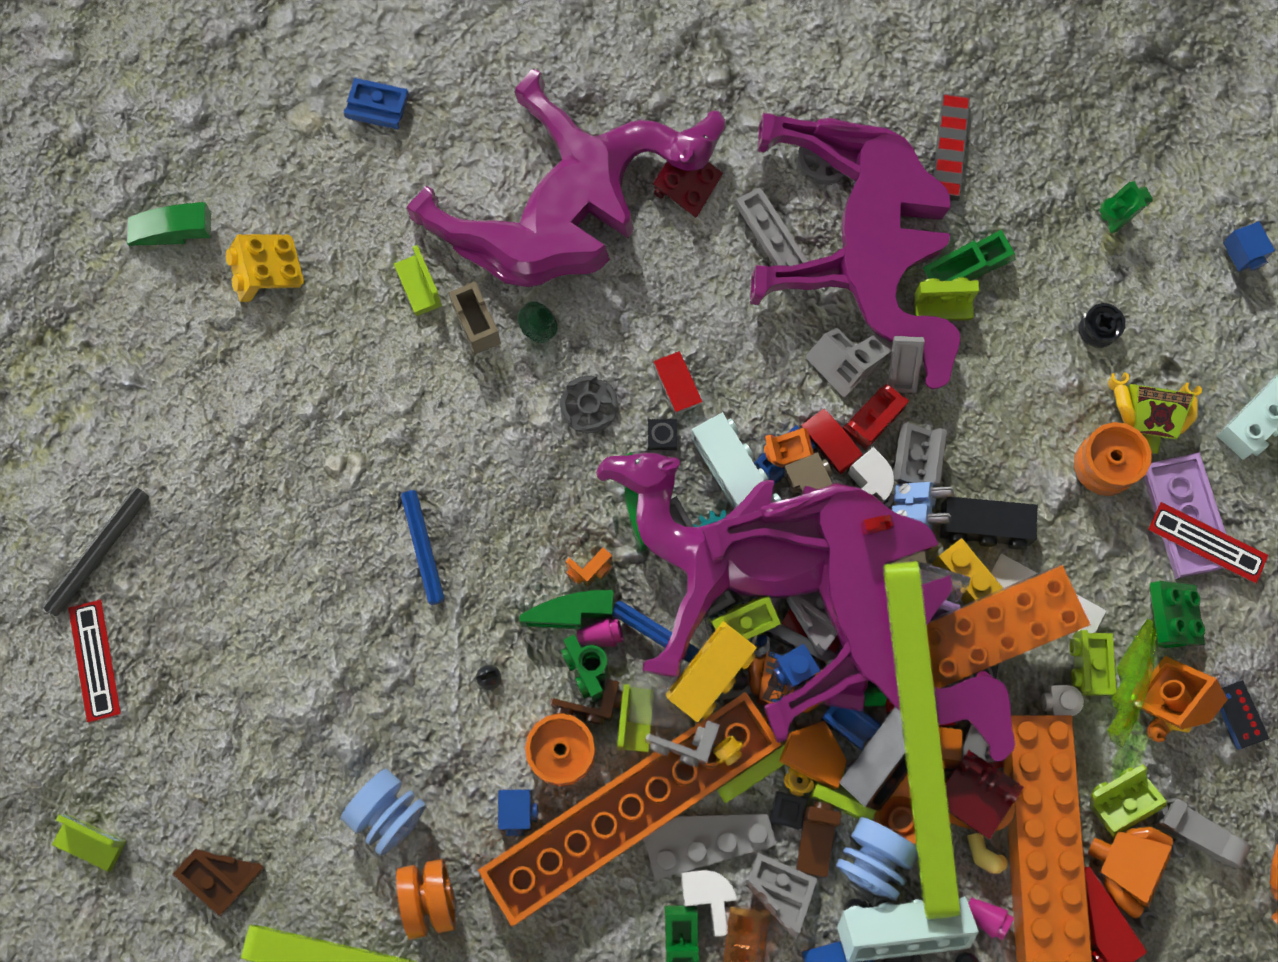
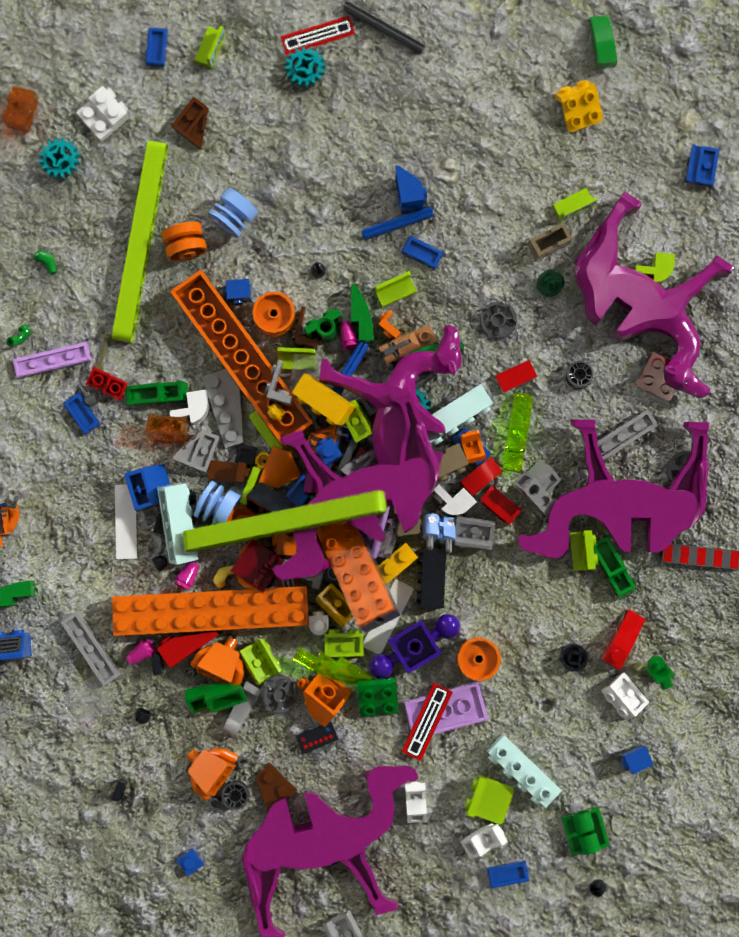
camera: 90 degrees right, 10 degrees up
black tile [648,419,677,450] -> none
red tile [860,515,894,536] -> none
light grey tile [887,336,925,393] -> none
torso [1108,373,1202,454] -> none
none -> blue tile [145,28,168,67]
none -> green slope [185,684,248,714]
none -> dark grey piece [260,674,297,714]
none -> teal gear [285,46,326,88]
none -> yellow brick [315,583,354,628]
none -> dark purple brick [369,614,460,679]
none -> lime panel [375,271,417,308]
none -> medium nougat plate [378,324,437,365]
none -> blue slope [395,165,427,213]
none -> blue tile [402,235,444,270]
none -> clear neon green slope [502,392,533,473]
none -> black wheel [566,361,594,390]
none -> red slope [599,609,646,670]
none -> white bracket [601,672,649,720]
none -> lime brick [633,252,675,285]

